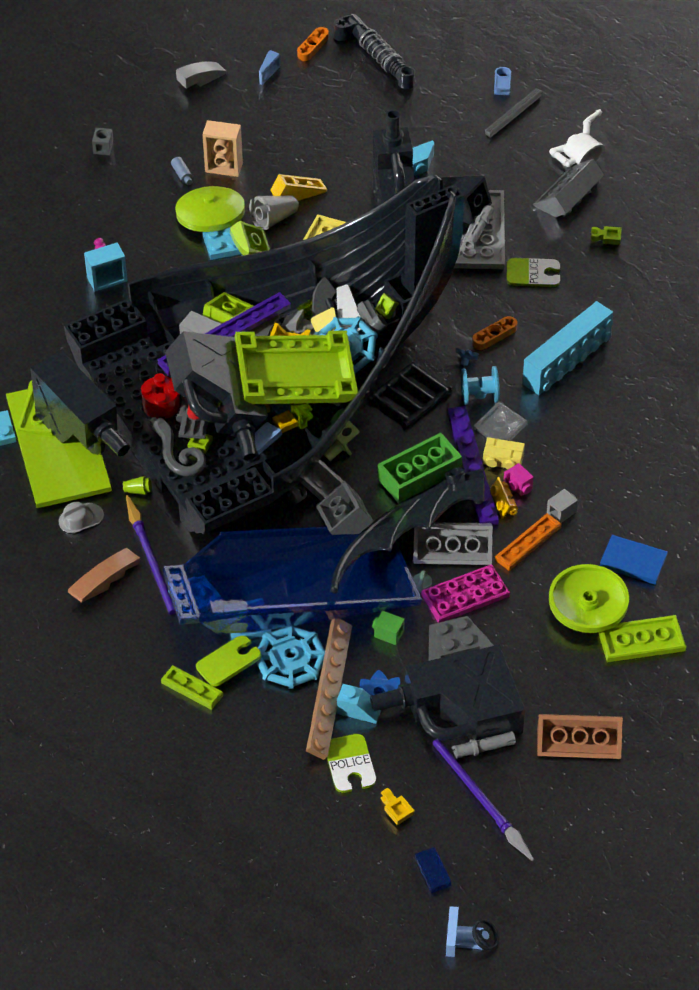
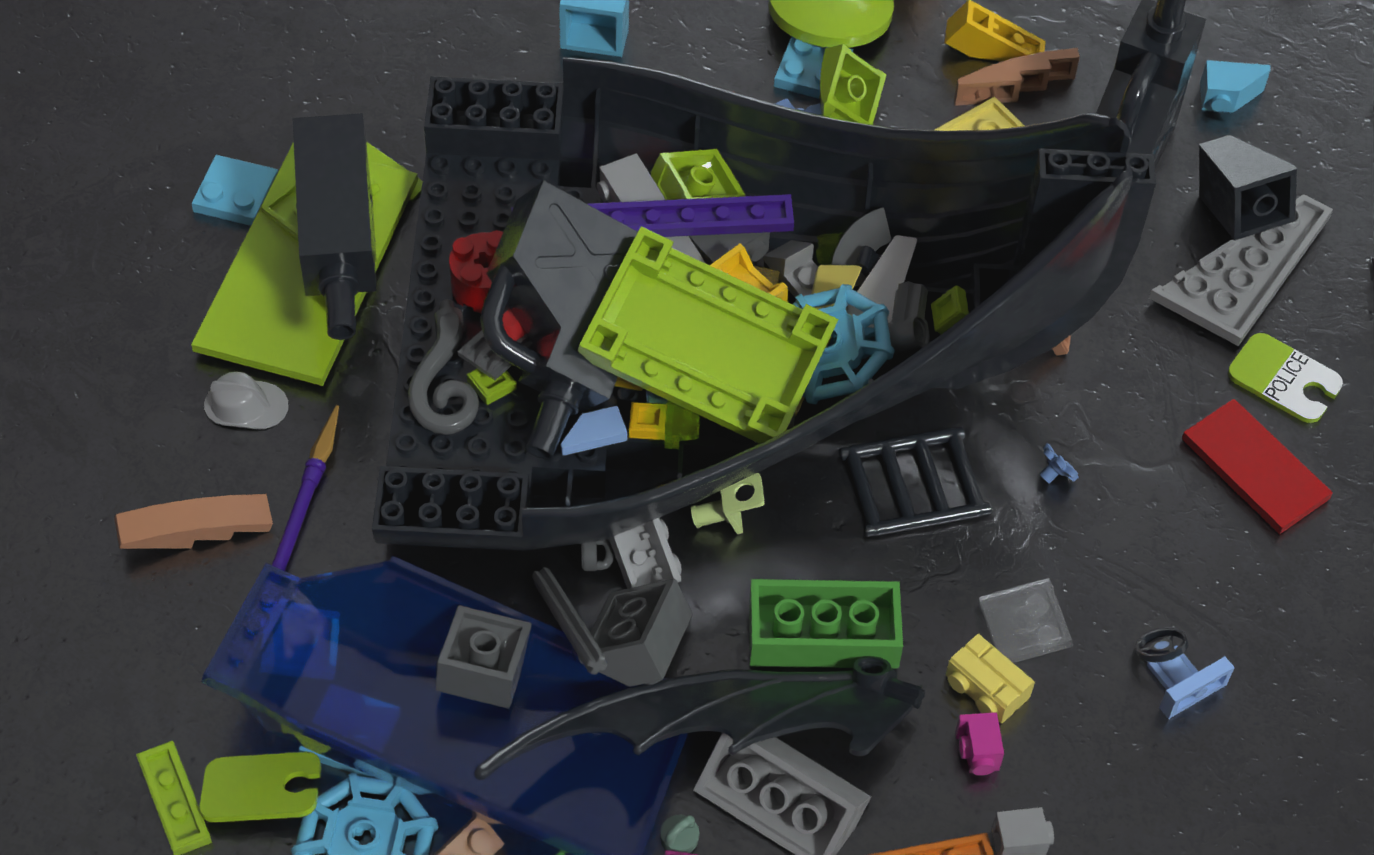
camera: 30 degrees right, 5 degrees up
lime cone [123,476,152,495] -> none
light grey cone [249,196,299,230] -> none
dark purple plate [447,406,499,525] -> none
medium azure hose [461,366,500,405] -> none
light grey pin [464,205,494,249] -> none
orange beam [472,316,517,350] -> none
yellow hinge [490,477,518,519] -> none
medium azure brick [522,301,613,395] -> none
none -> dark grey slope [436,605,532,709]
none -> dark grey axle [532,567,608,675]
none -> nougat slope [954,48,1080,106]
none -> light blue piece [1135,628,1235,719]
none -> red tile [1181,399,1333,535]

